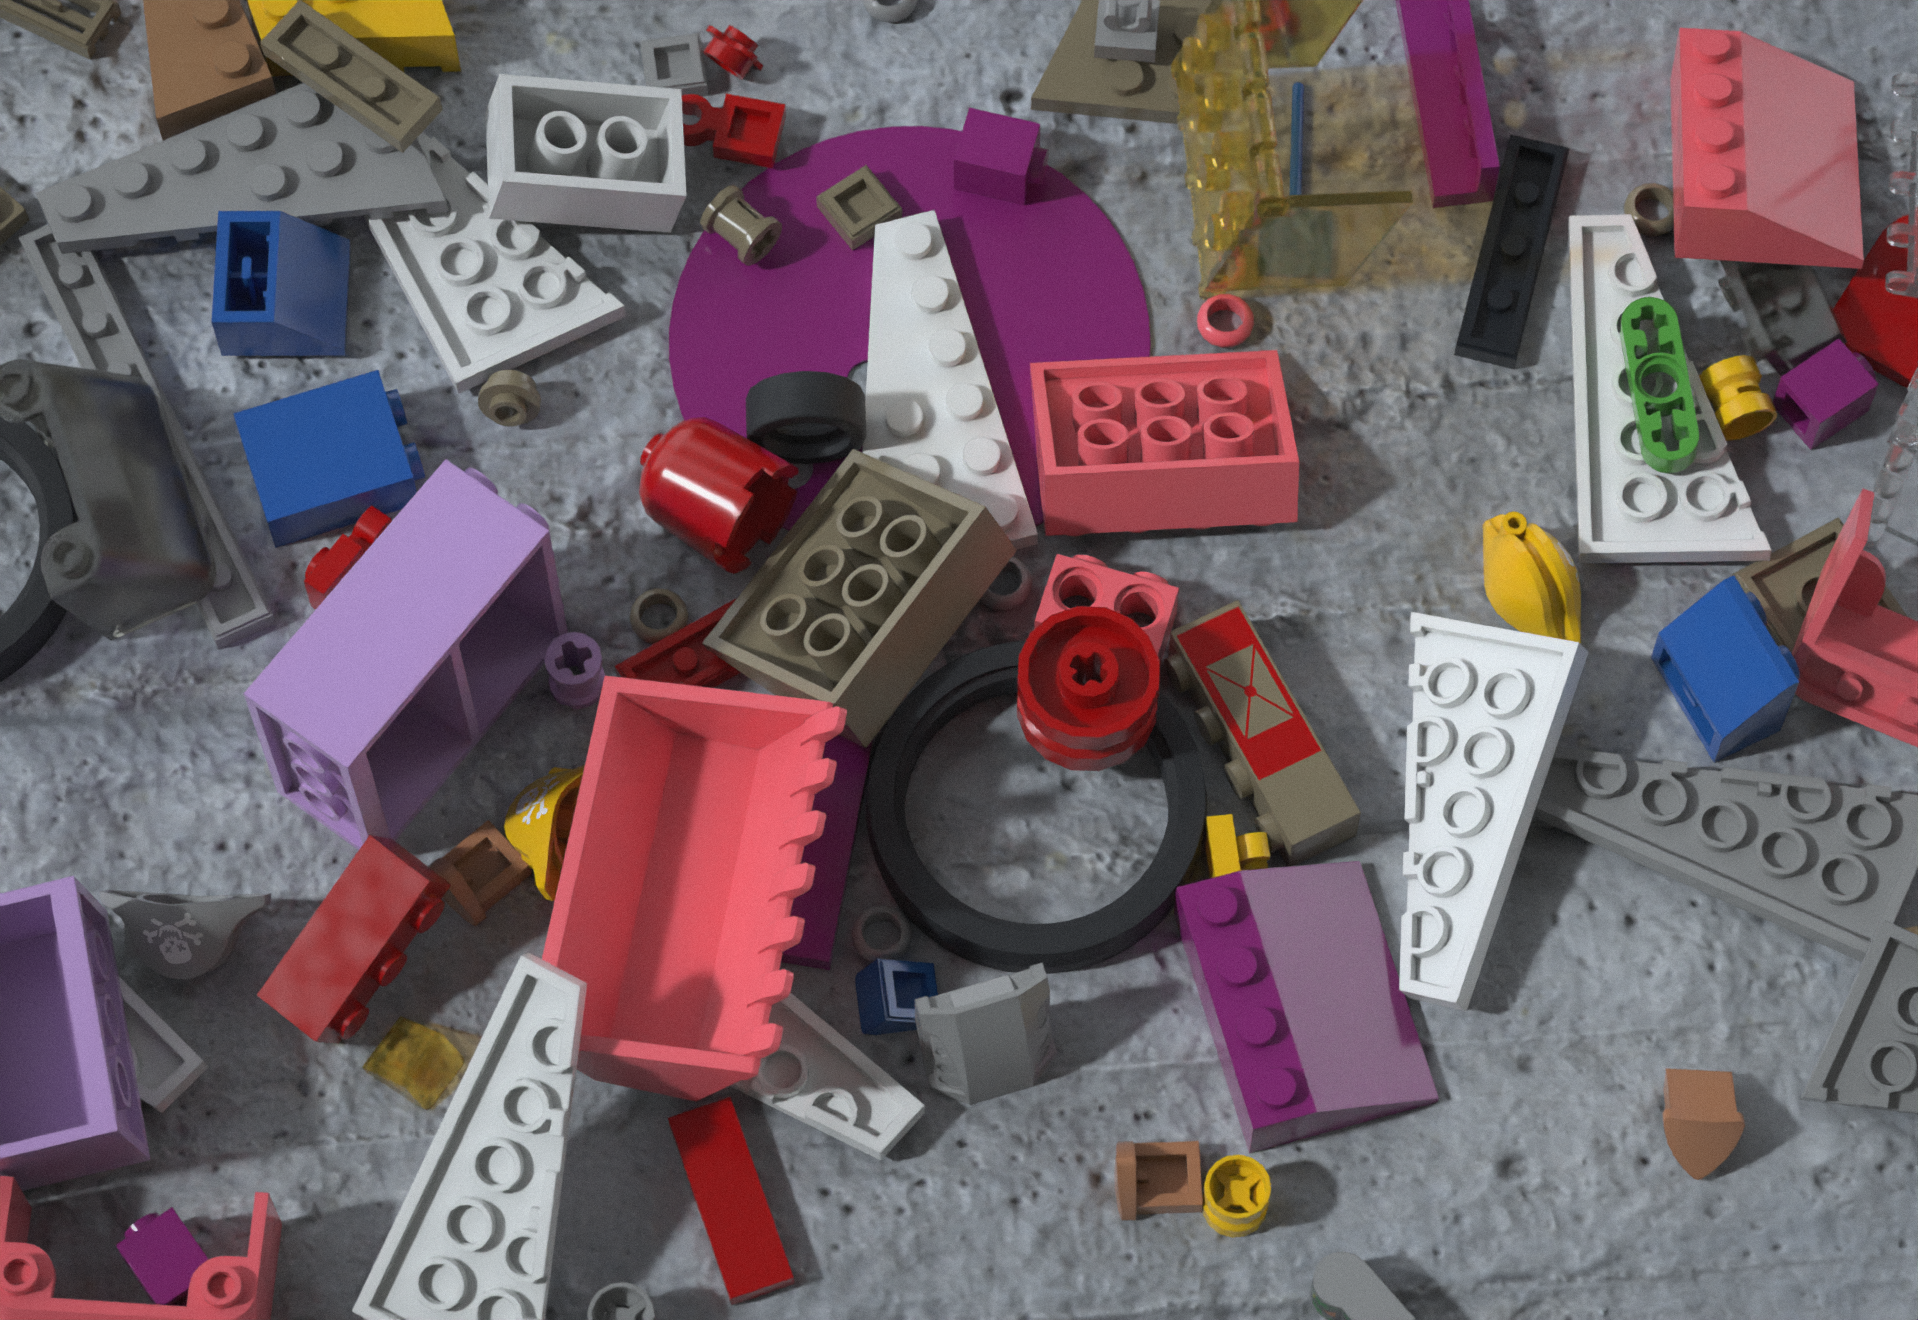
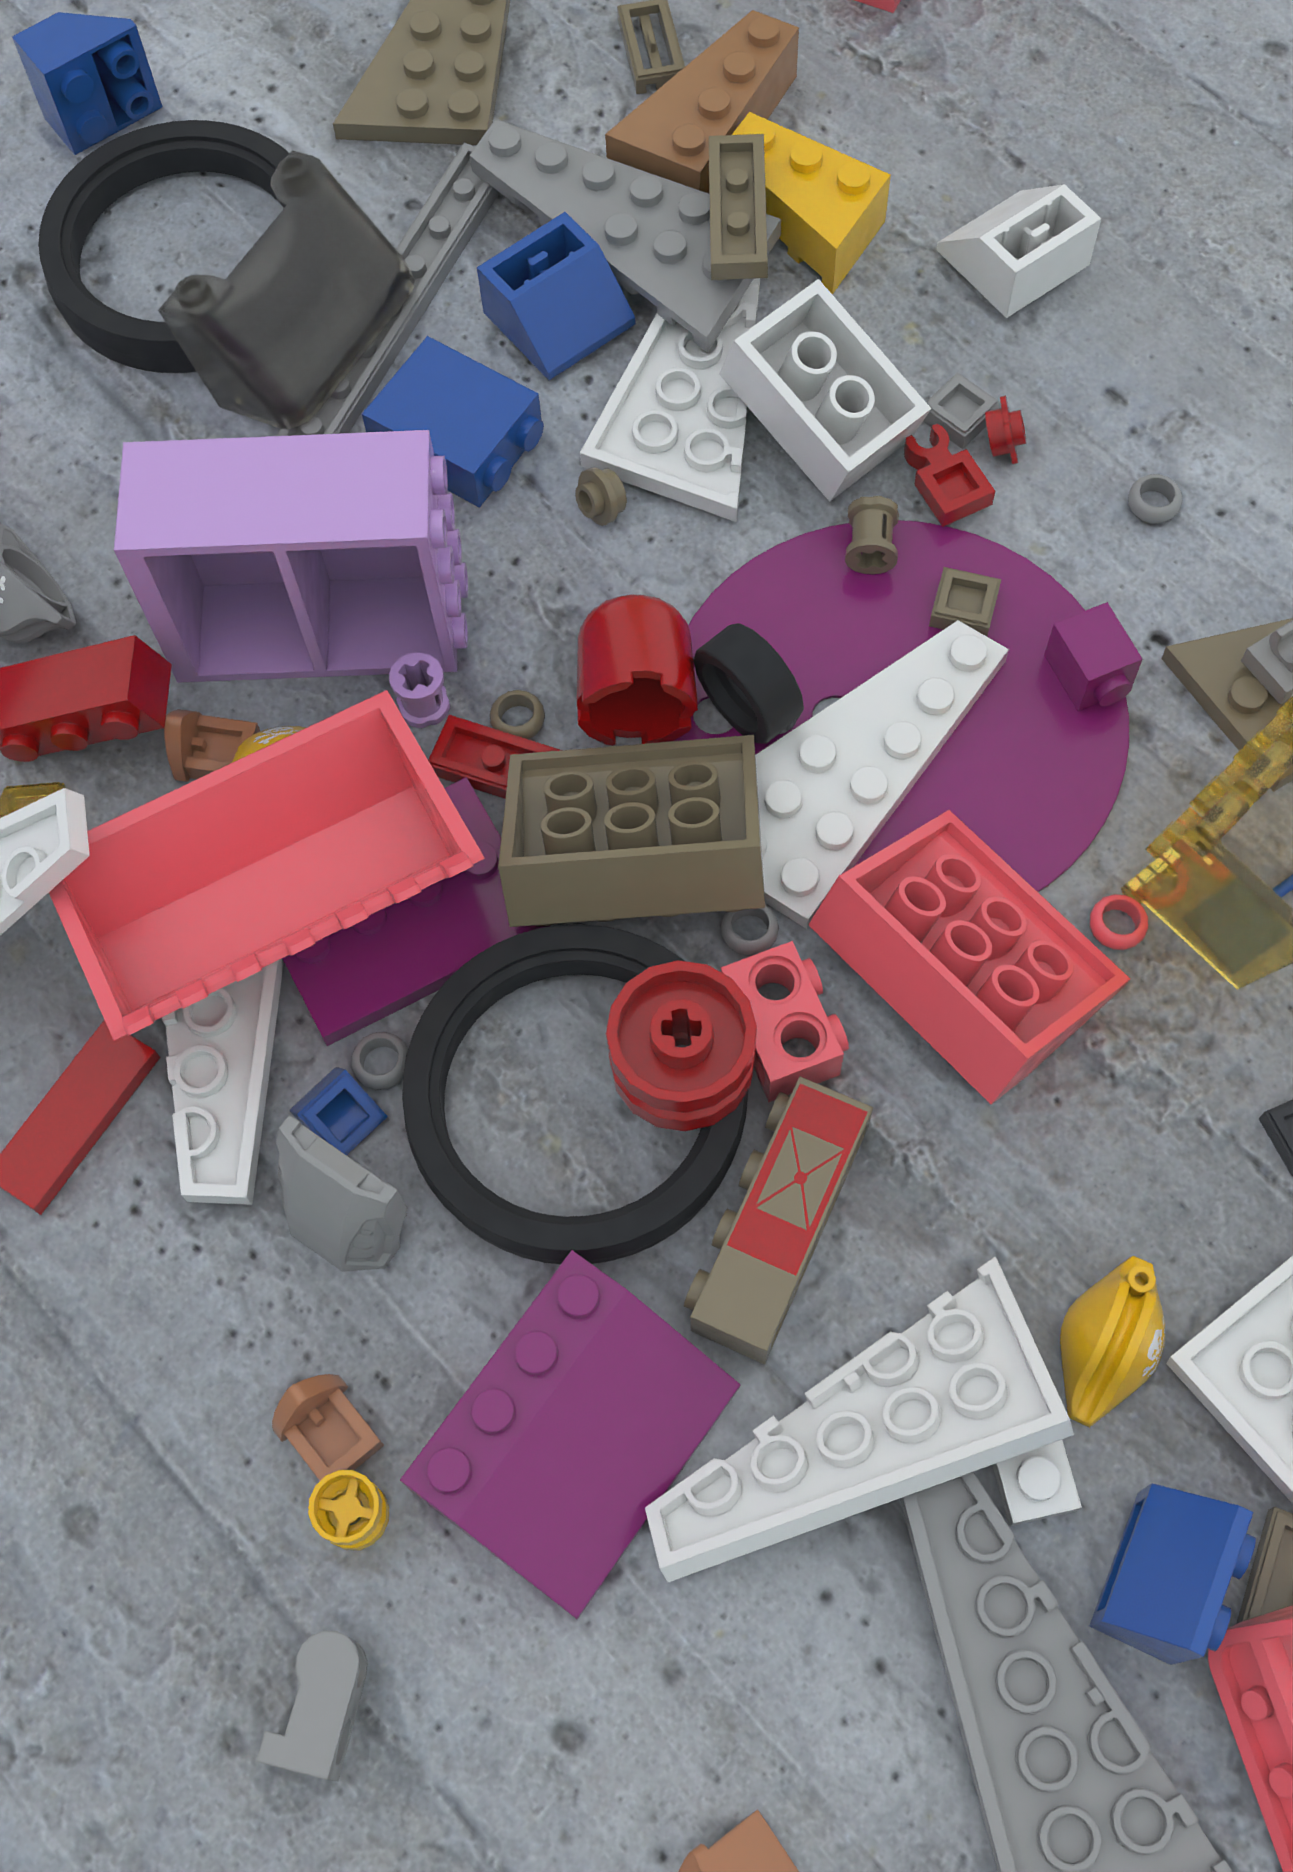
camera: 55 degrees right, 0 degrees up
yellow tile [1204,814,1270,879] -> none
none -> white plate [993,1440,1082,1527]

